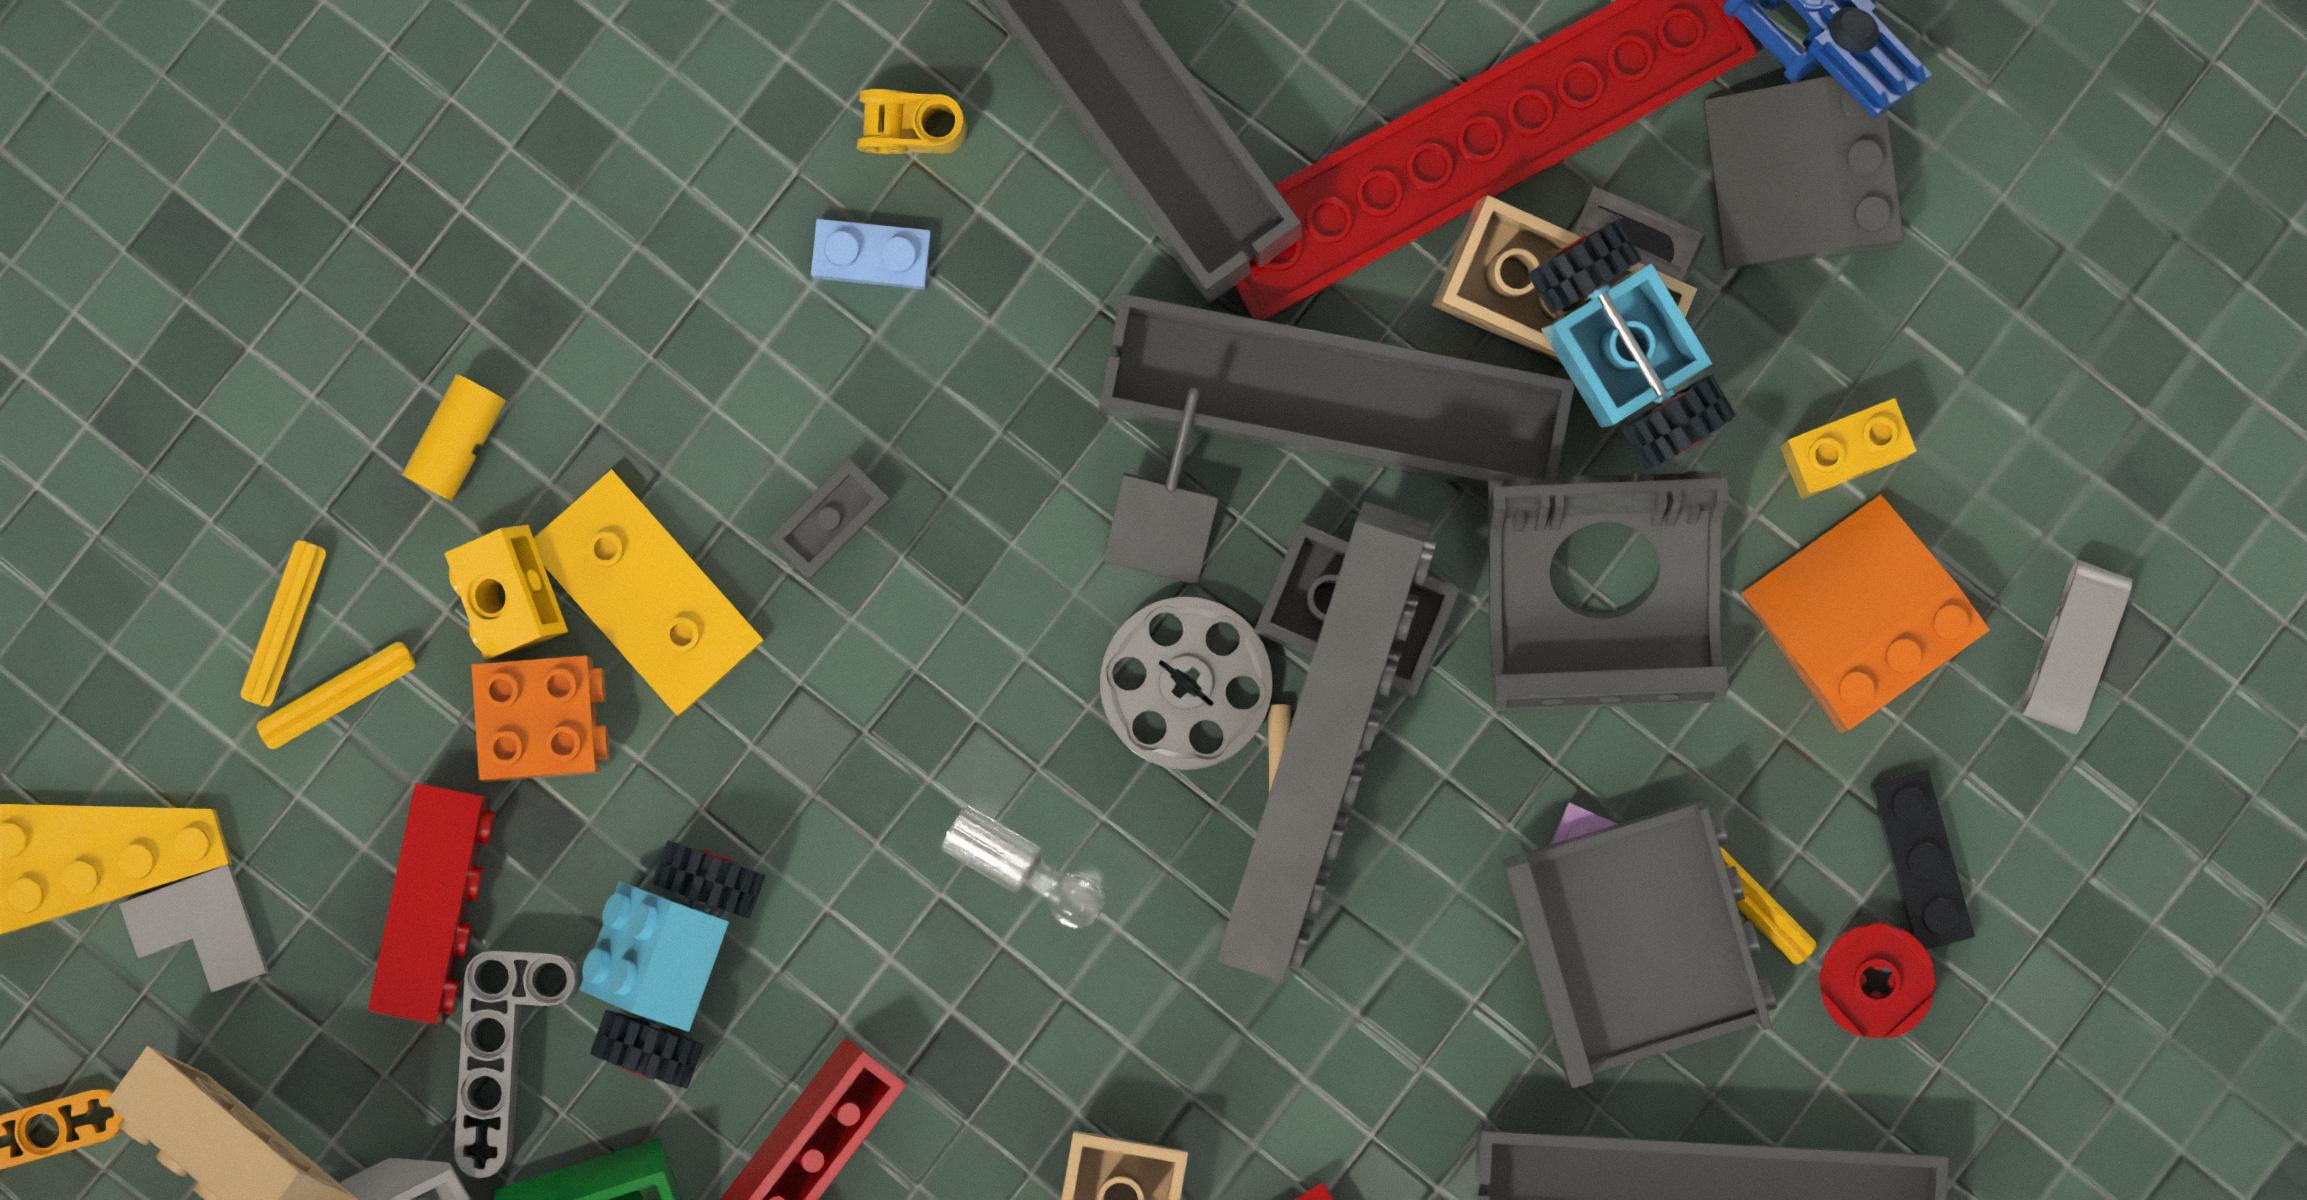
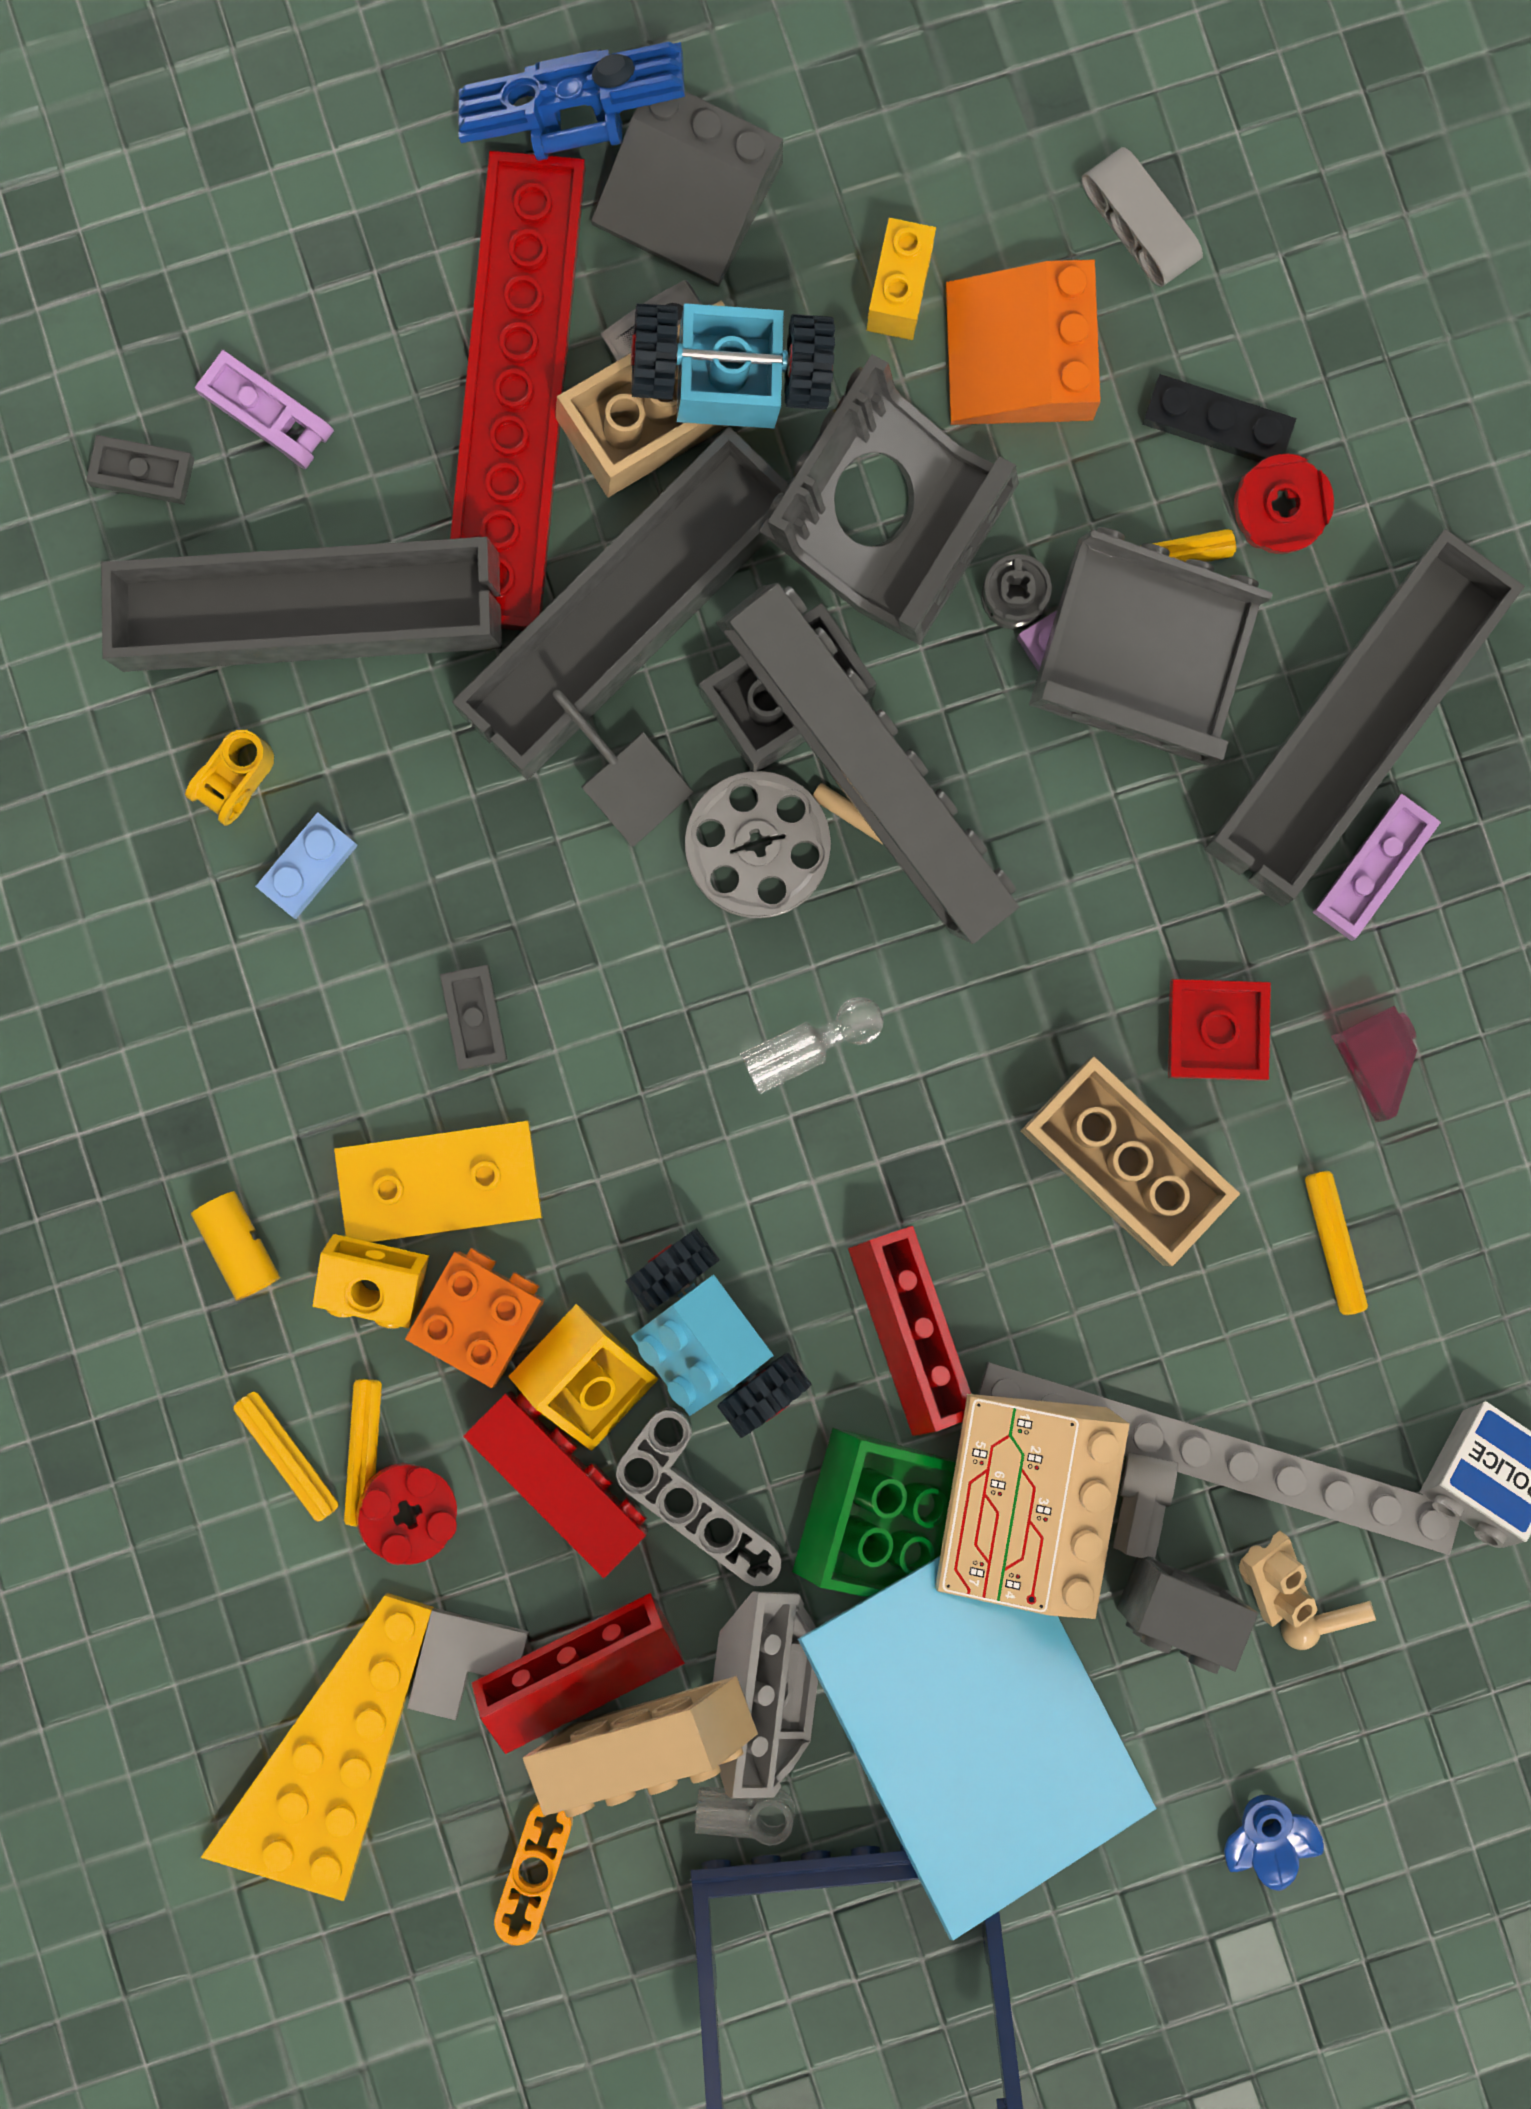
camera: 55 degrees left, 0 degrees up
none -> red plate [355,1463,457,1565]
none -> red brick [471,1593,685,1754]
none -> yellow slope [508,1304,659,1451]
none -> dark grey wheel [981,554,1052,630]

